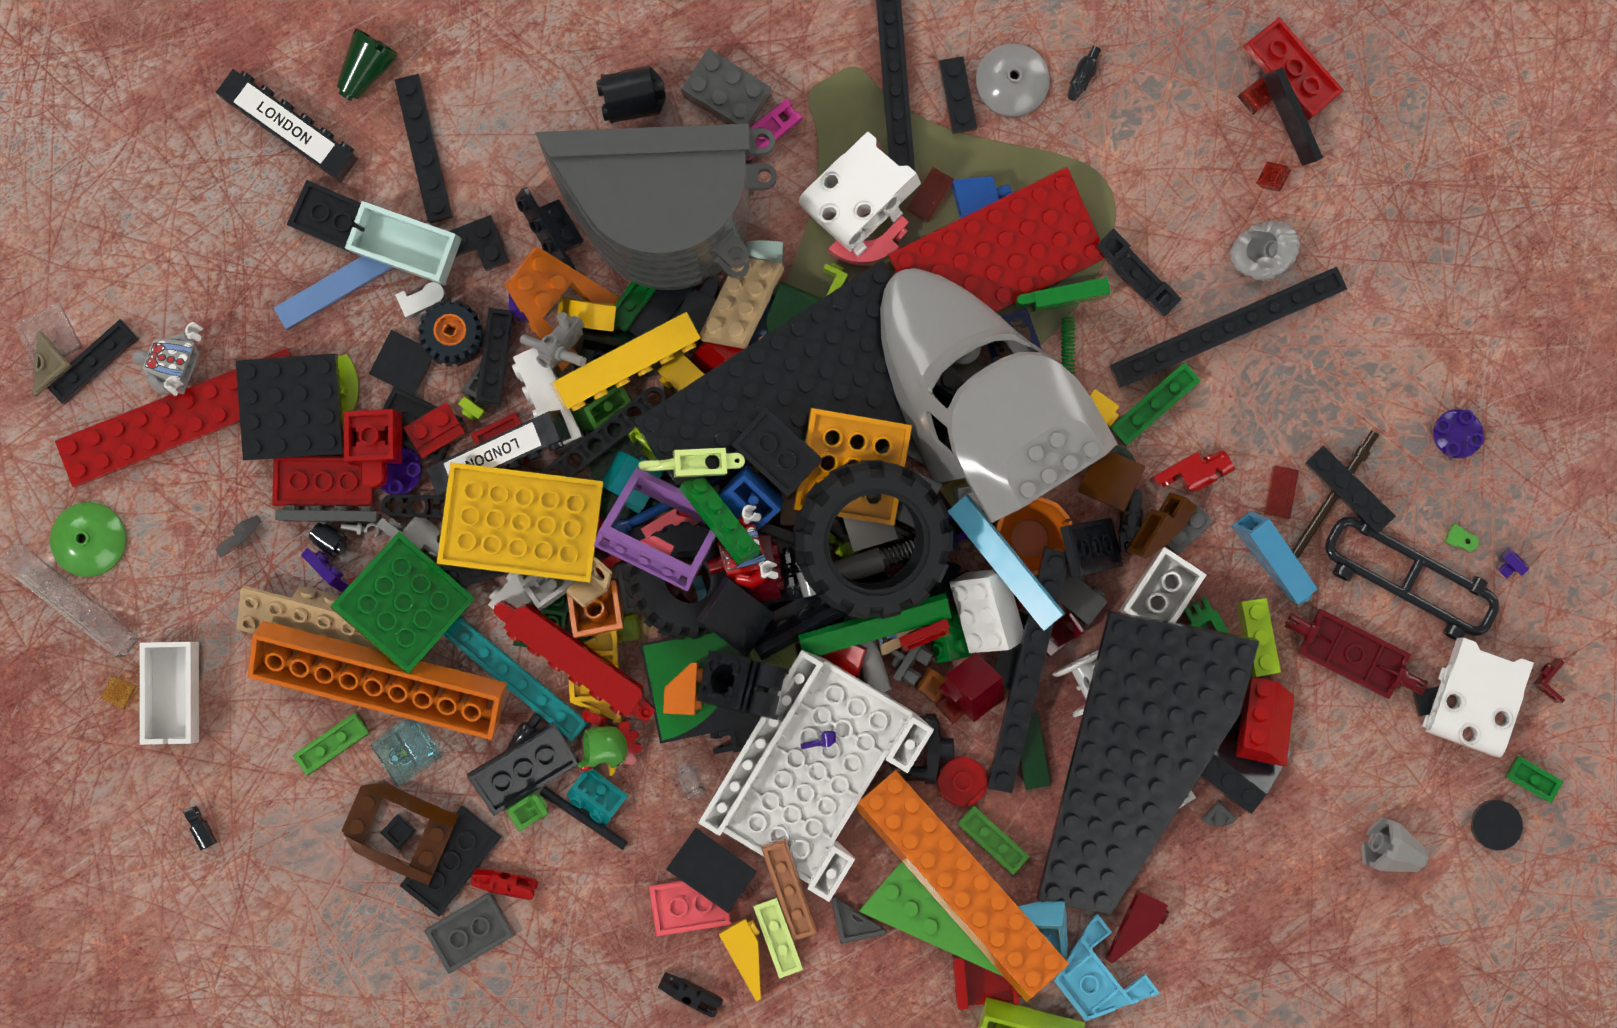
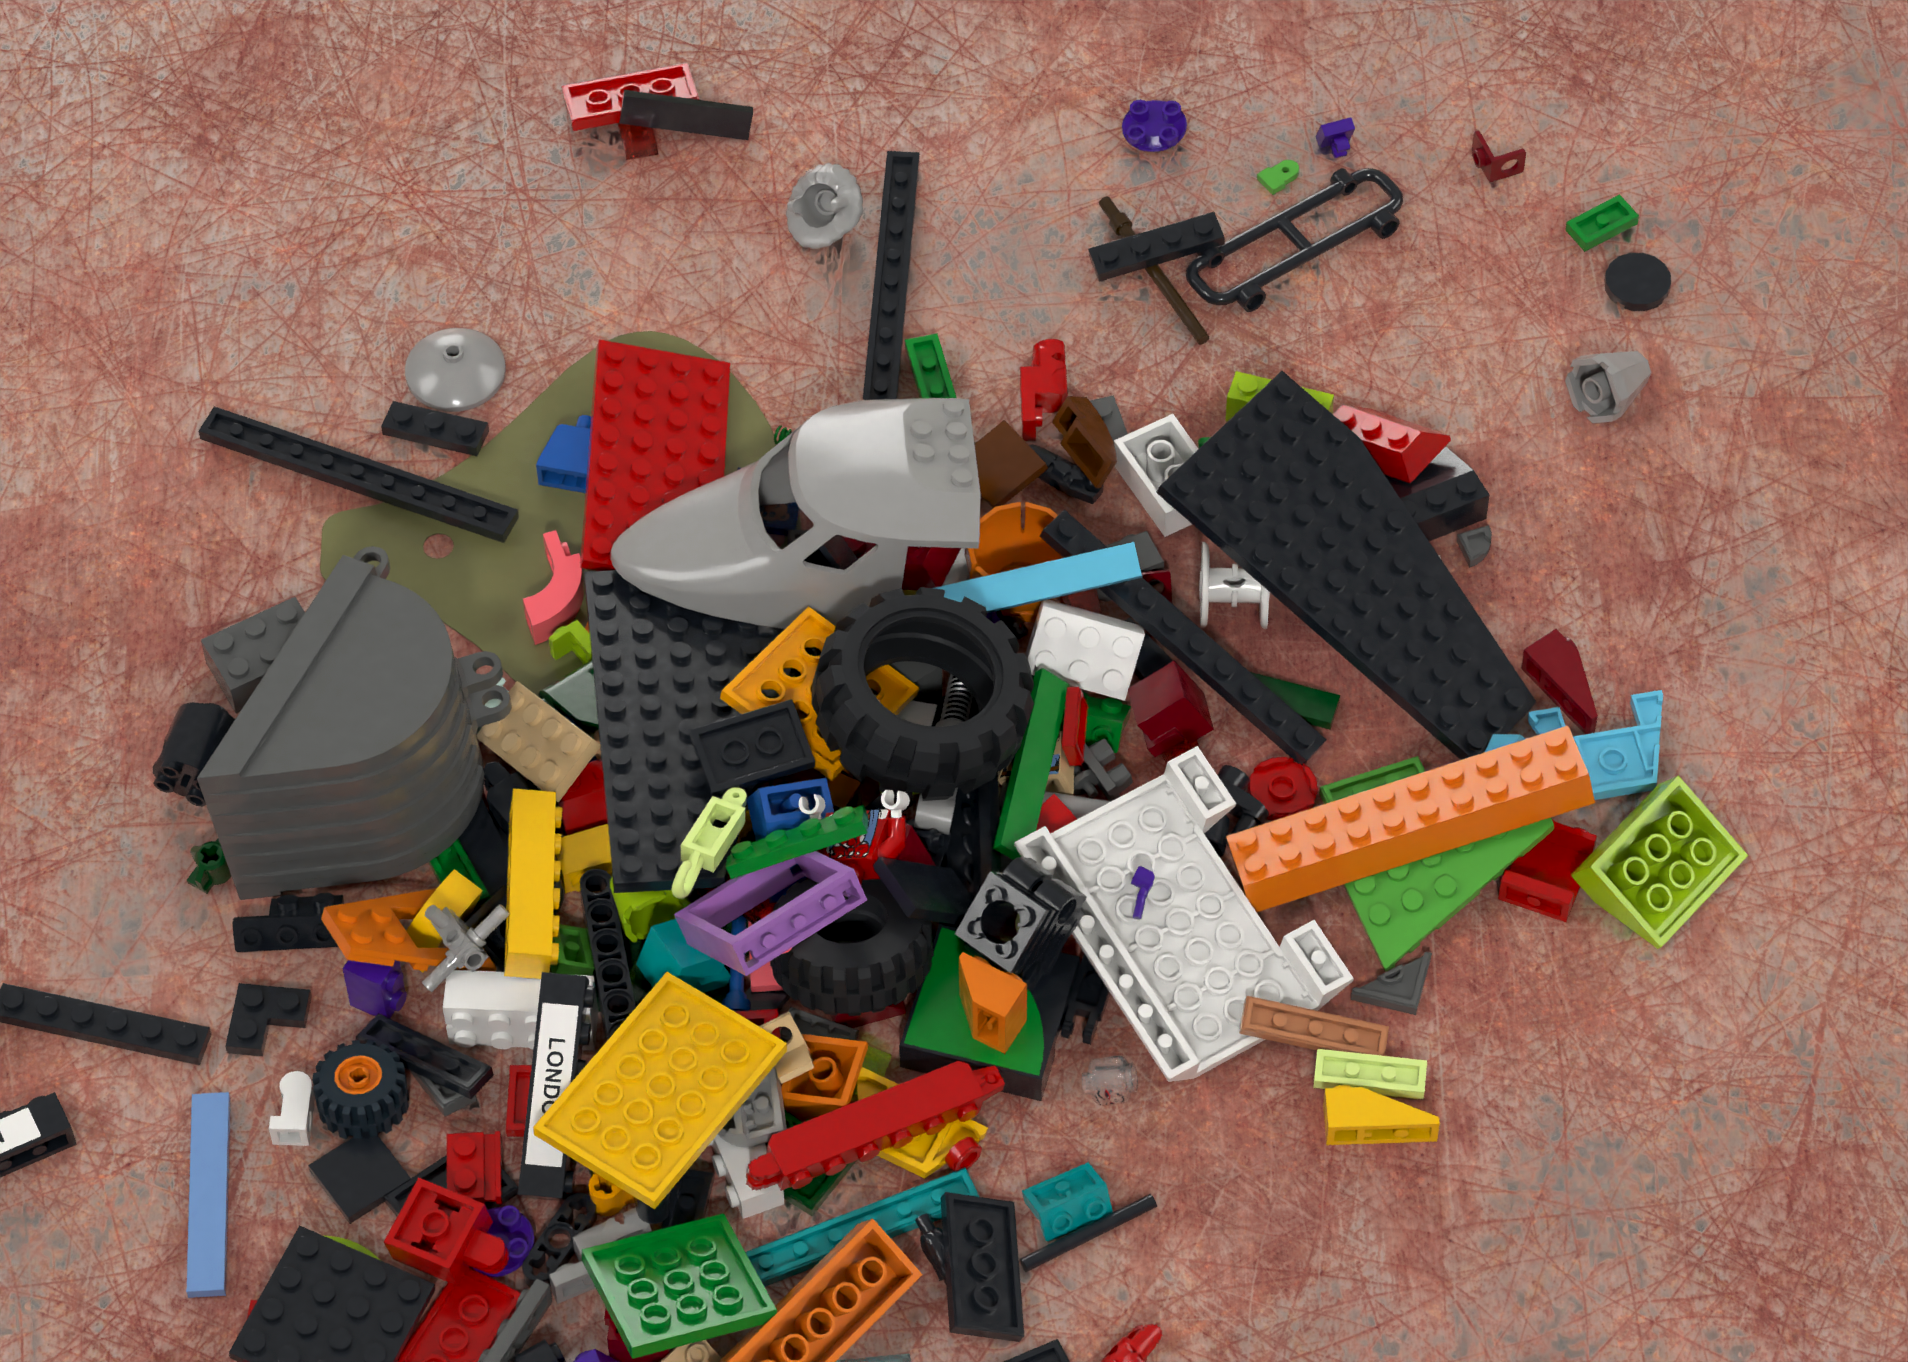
camera: 60 degrees left, 30 degrees down
black plate [286,180,365,255] -> none
white hand [341,522,380,537] -> none
light aqua piece [345,201,462,286] -> none
lime plate [458,396,488,421] -> none
bright green bracket [505,793,548,832] -> none
bright green piece [578,720,642,776] -> none
coral tile [649,880,732,937] -> none
black hinge [658,972,723,1018] -> none
black tile [666,828,757,914] -> none
white piece [799,132,921,257] -> none
clear red tile [907,167,954,222] -> none
dark orange plate [915,667,946,703] -> none
green hinge [1015,277,1111,312] -> none
black tile [1060,518,1123,578] -> none
black piece [1067,46,1101,101] -> none
black slope [1096,228,1182,317] -> none
dark azure slope [1231,511,1318,604] -> none
clear red plate [1256,162,1291,192] -> none
clear red plate [1264,465,1299,519] -> none
dark red plate [1284,609,1428,699] -> none
black tile [1412,686,1439,716] -> none
white piece [1422,638,1534,758] -> none

